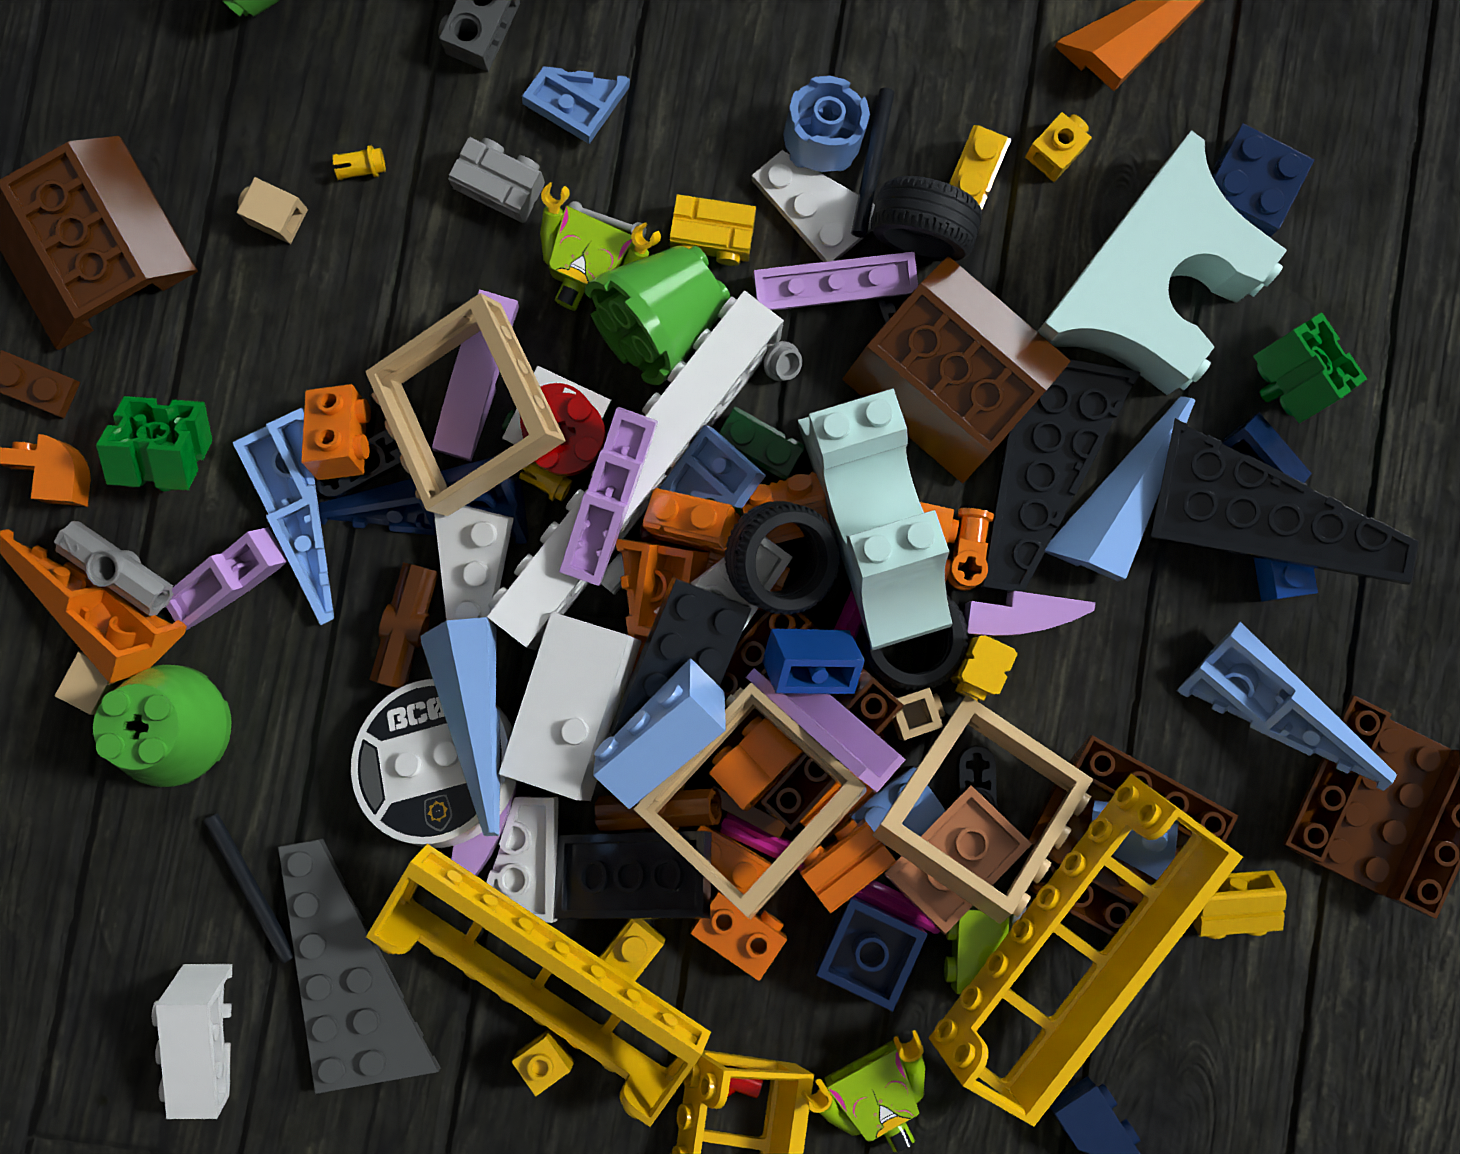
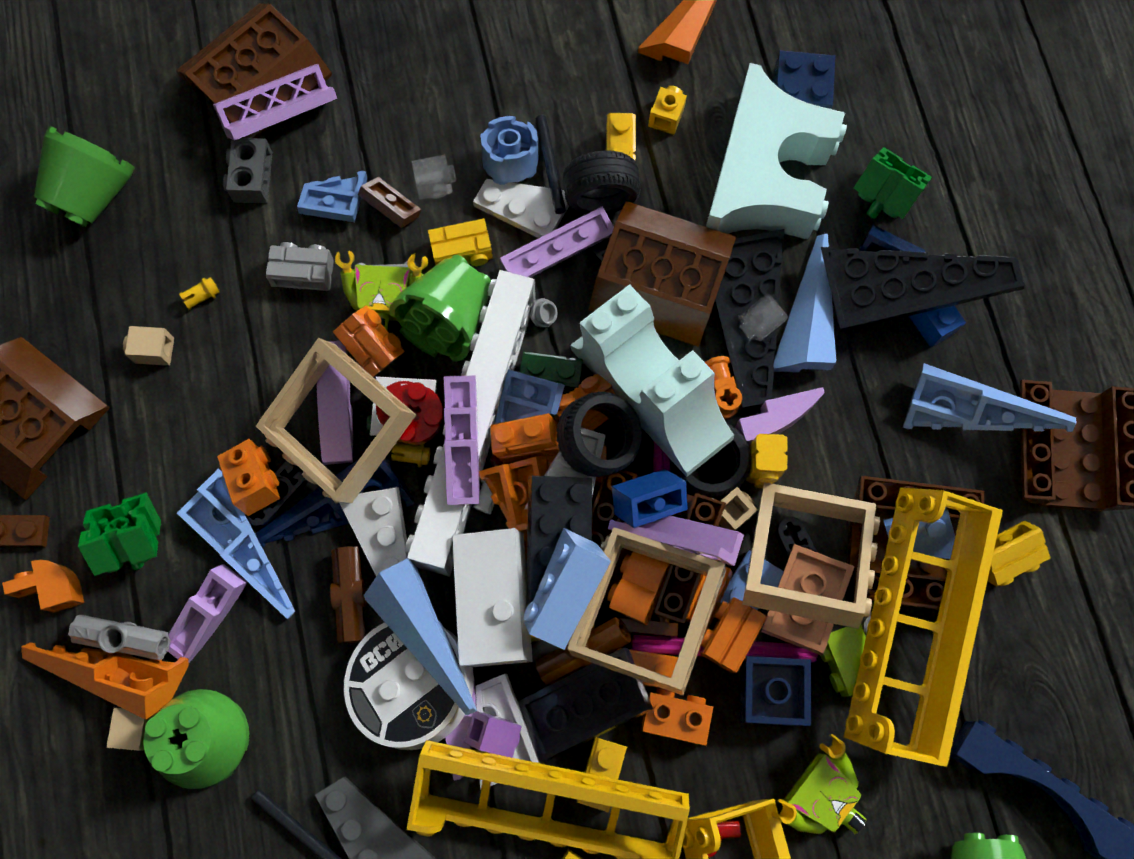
camera: 20 degrees left, 10 degrees down
none -> orange brick [333,305,405,377]
none -> reddish brown plate [358,177,421,228]
none -> clear brick [411,155,456,199]
none -> medium lavender brick [464,711,522,758]
none -> clear brick [738,294,789,341]

